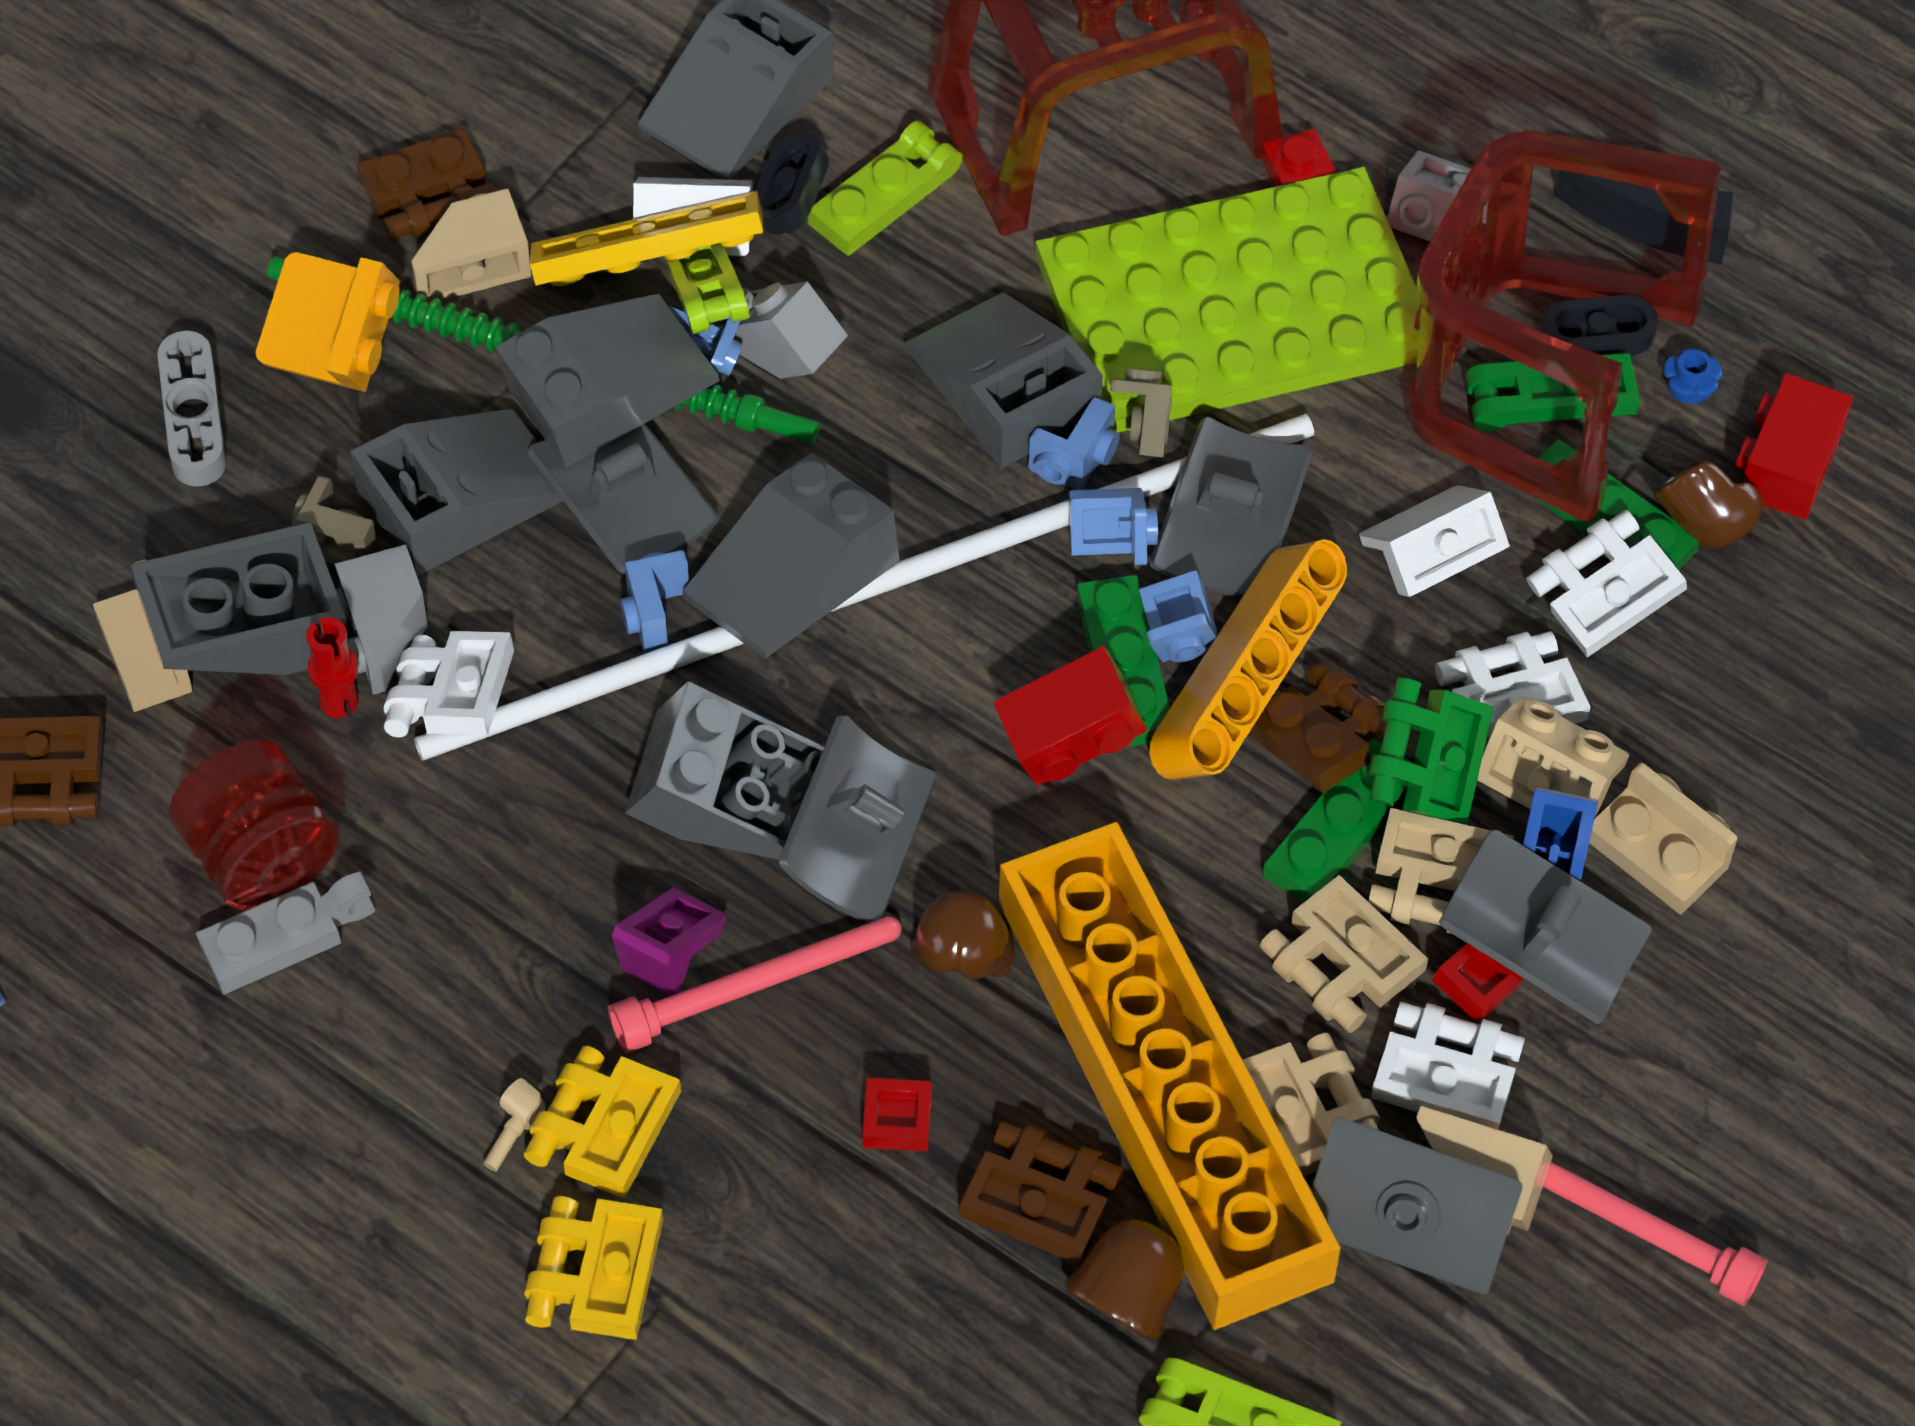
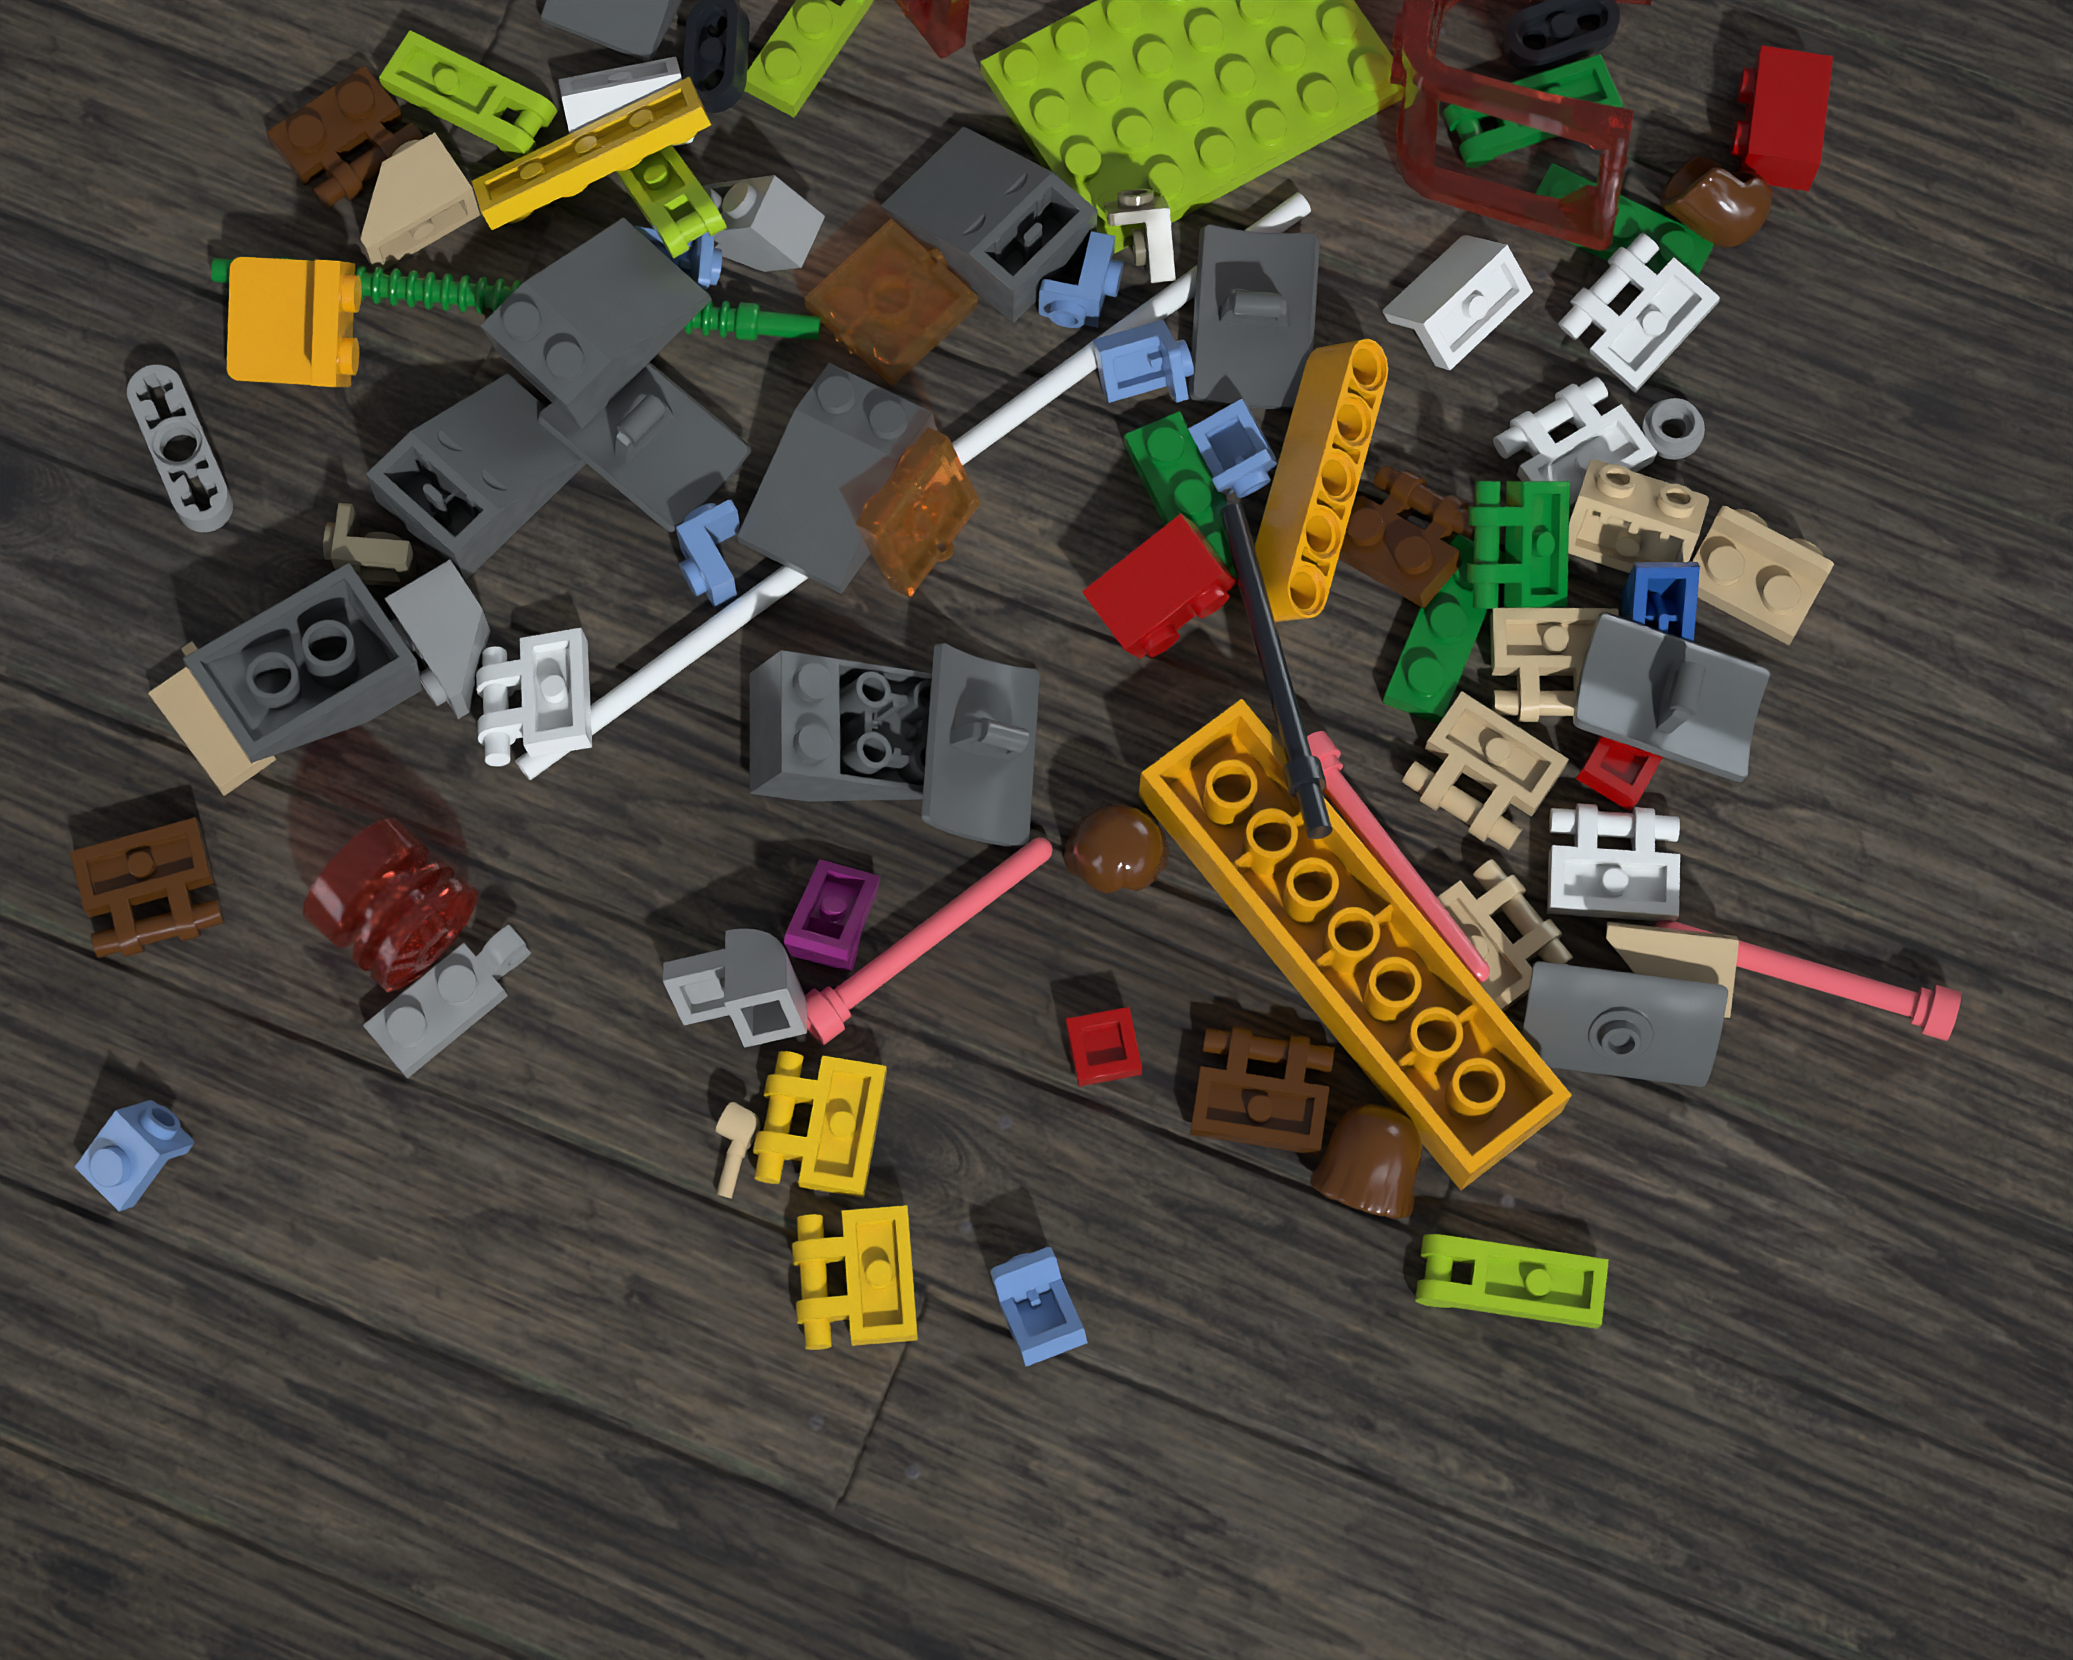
camera: 15 degrees left, 15 degrees up
red pin [306,617,359,718] -> none
blue plate [1663,348,1722,404] -> none
none -> lime plate [379,30,557,160]
none -> light grey brick [663,929,807,1048]
none -> clear orange plate [805,219,978,386]
none -> clear orange plate [855,427,981,598]
none -> medium blue bracket [990,1247,1088,1367]
none -> black bar [1219,504,1332,839]
none -> coral piece [1307,731,1490,984]
none -> light grey plate [1642,398,1705,459]

